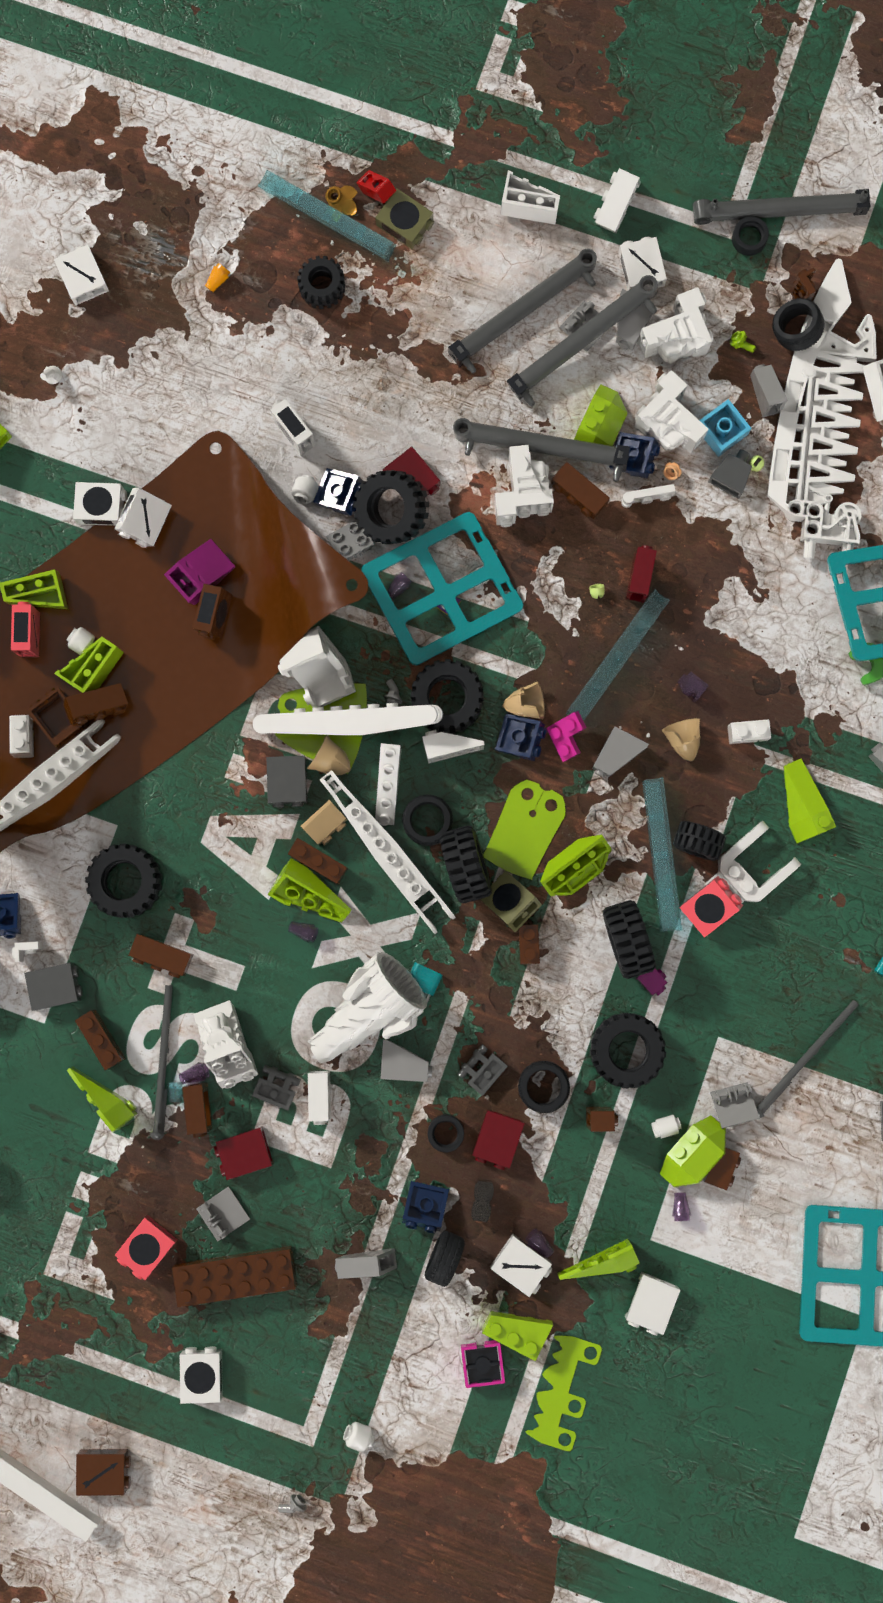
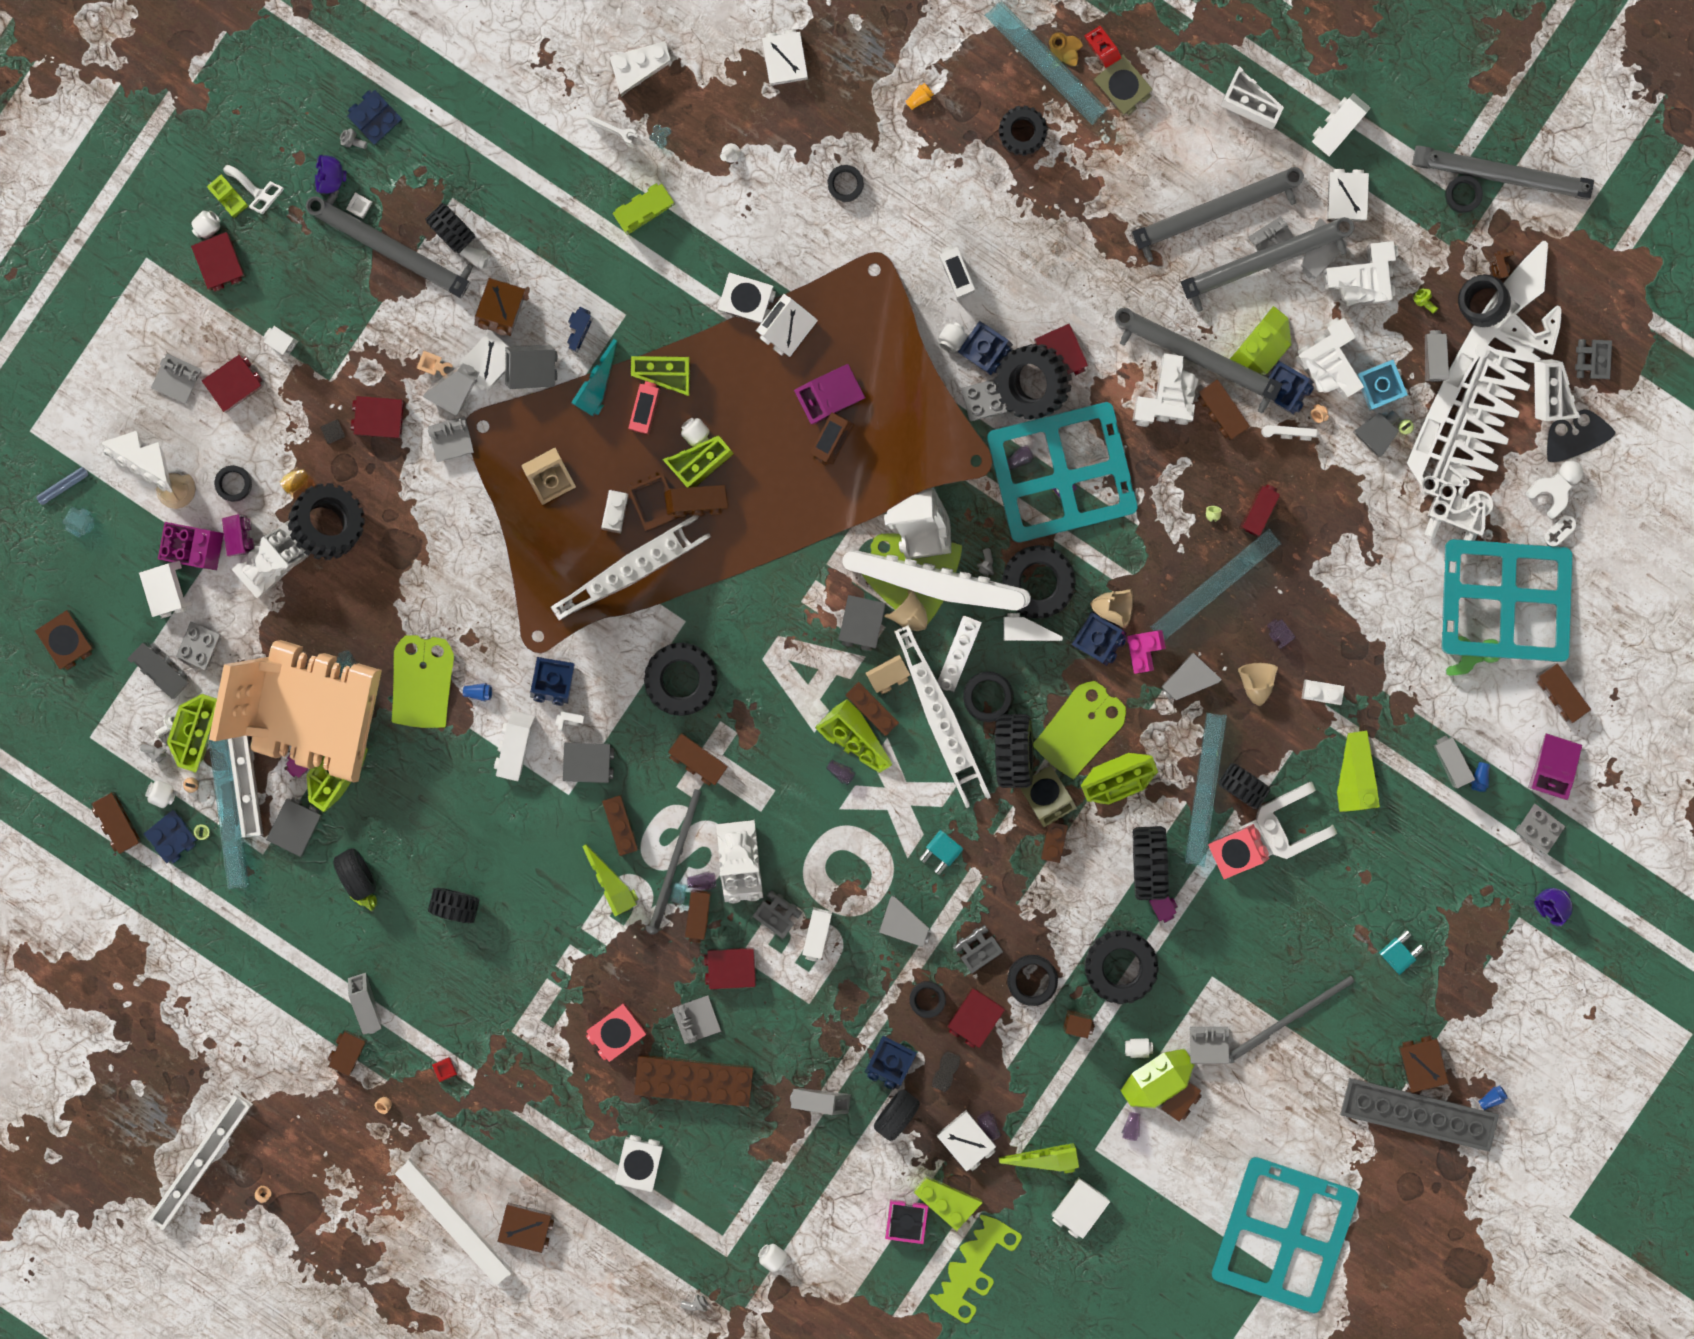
camera: 10 degrees right, 5 degrees up
white cone [307,952,427,1063] -> none
none -> black tyre [827,165,864,202]

